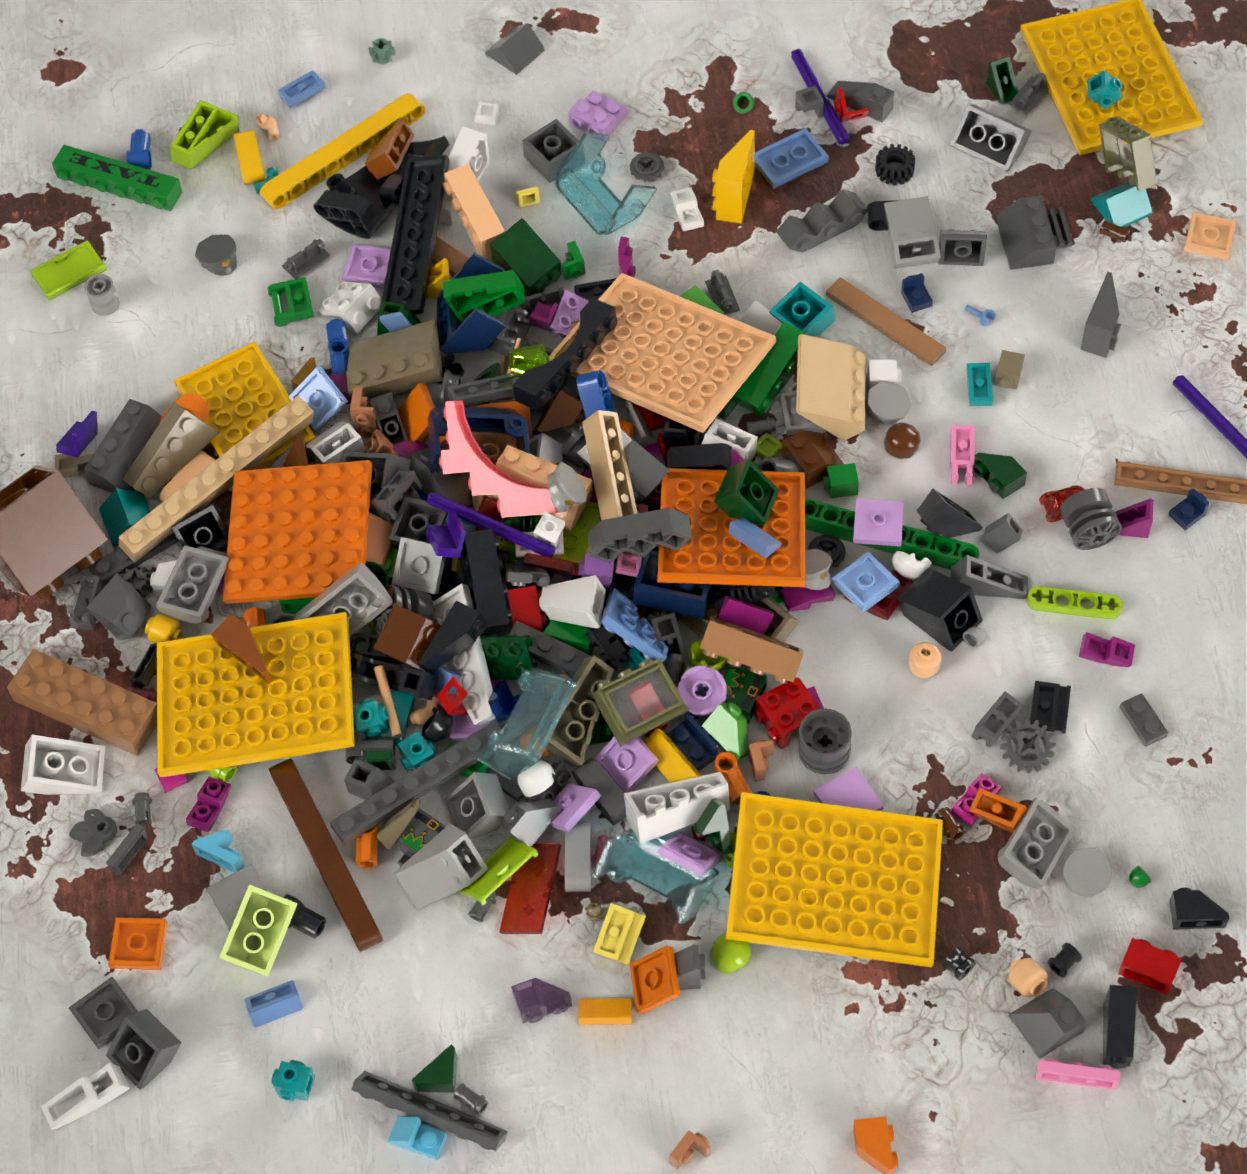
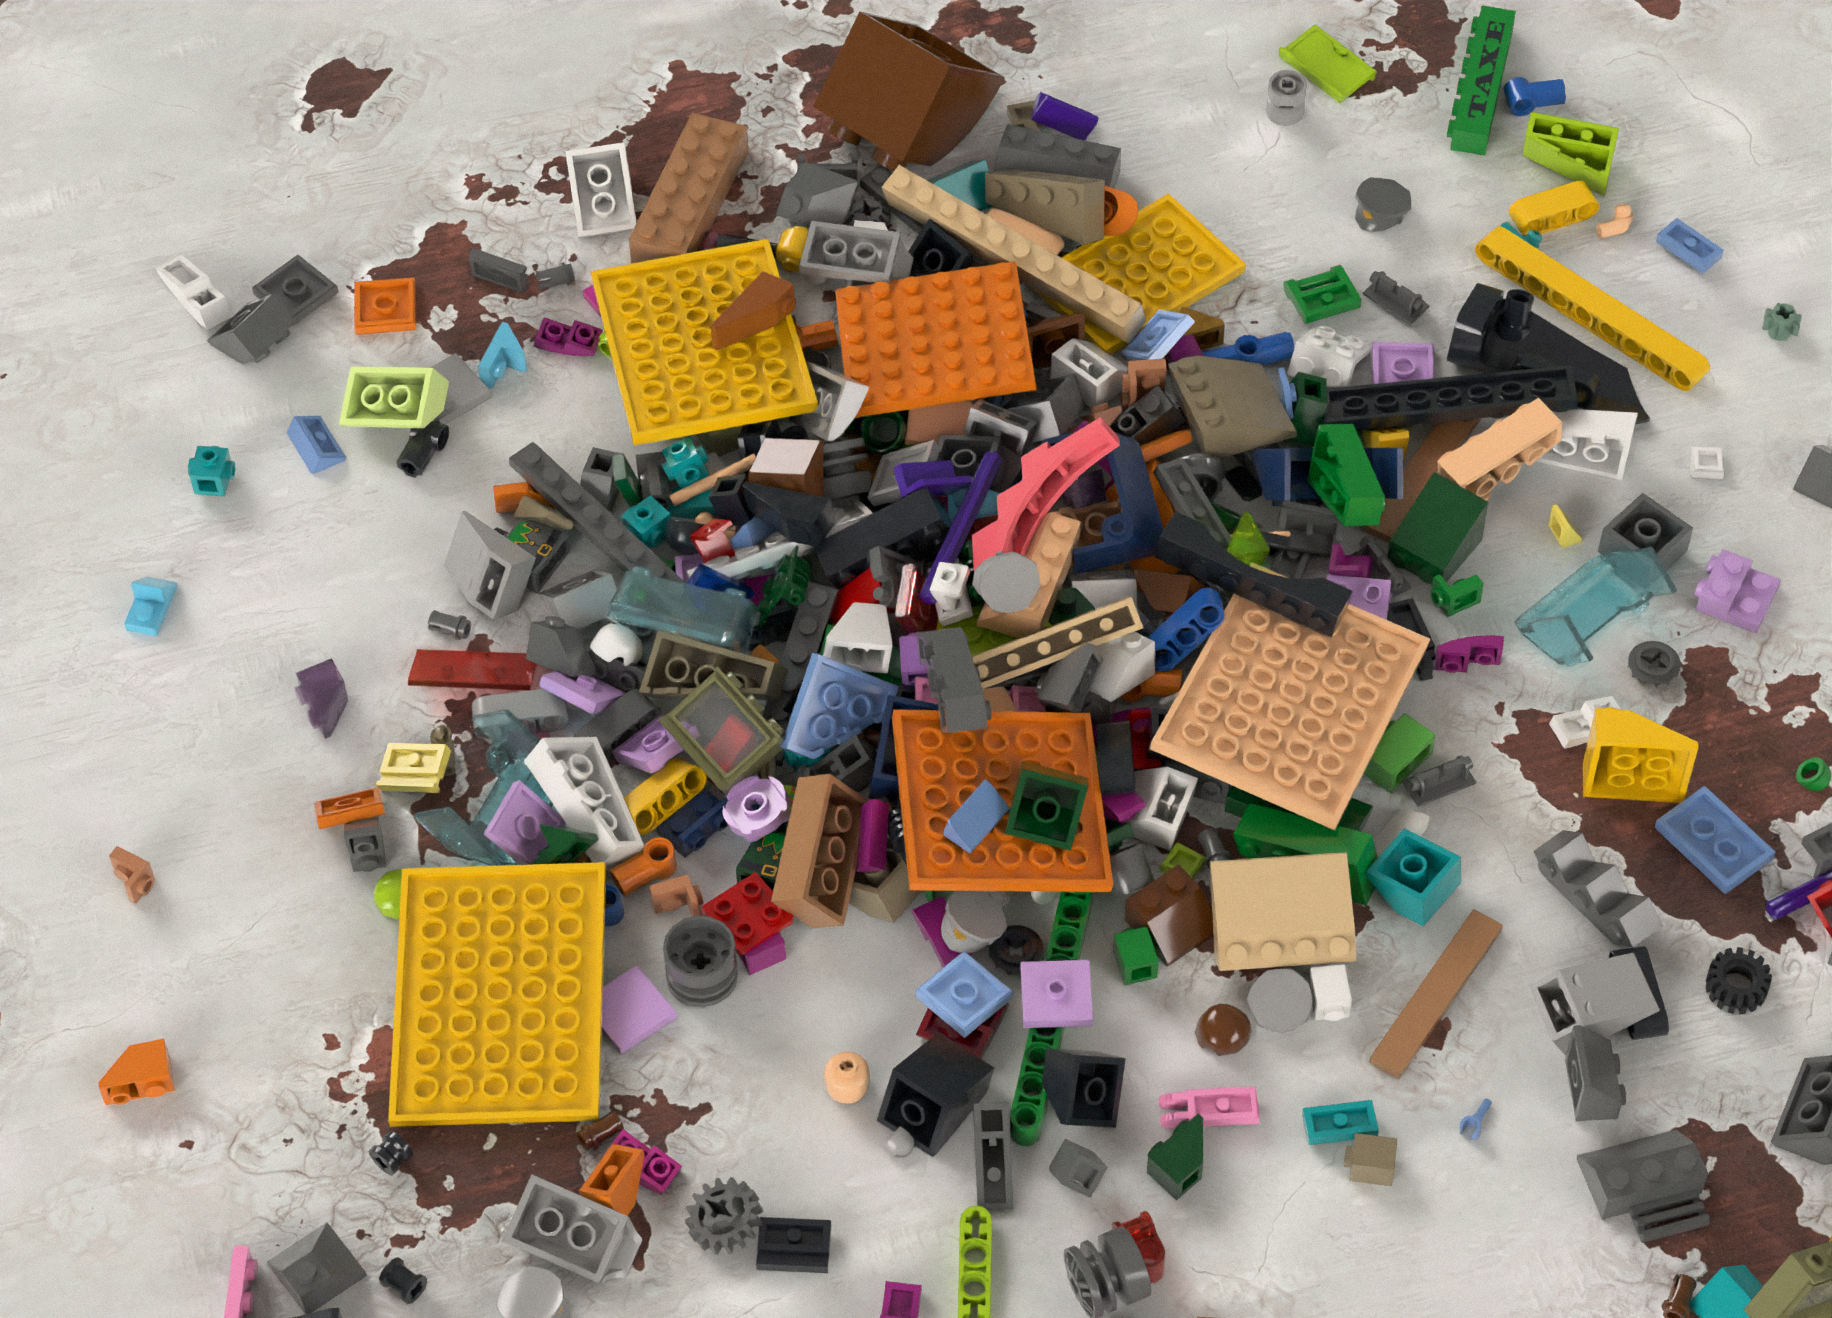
camera: 80 degrees right, 5 degrees down
dark grey plate [69,809,117,857] -> none
reddish brown beam [268,758,383,952] -> none
dark grey plate [352,1071,508,1151] -> none
dark orange slope [365,118,415,180] -> none
dark green slope [412,1044,457,1093] -> none
dark grey pin [453,1083,488,1115] -> none
lime door [459,836,538,906] -> none
light orange slope [579,998,632,1025] -> none
slope [702,702,749,760] -> none
white hair [892,551,931,580] -> none
dark blue bracket [901,273,933,313] -> none
dark grey hinge [971,691,1025,747] -> none
light nougat head [1008,958,1048,997] -> none
dark grey slope [1080,271,1121,358] -> none

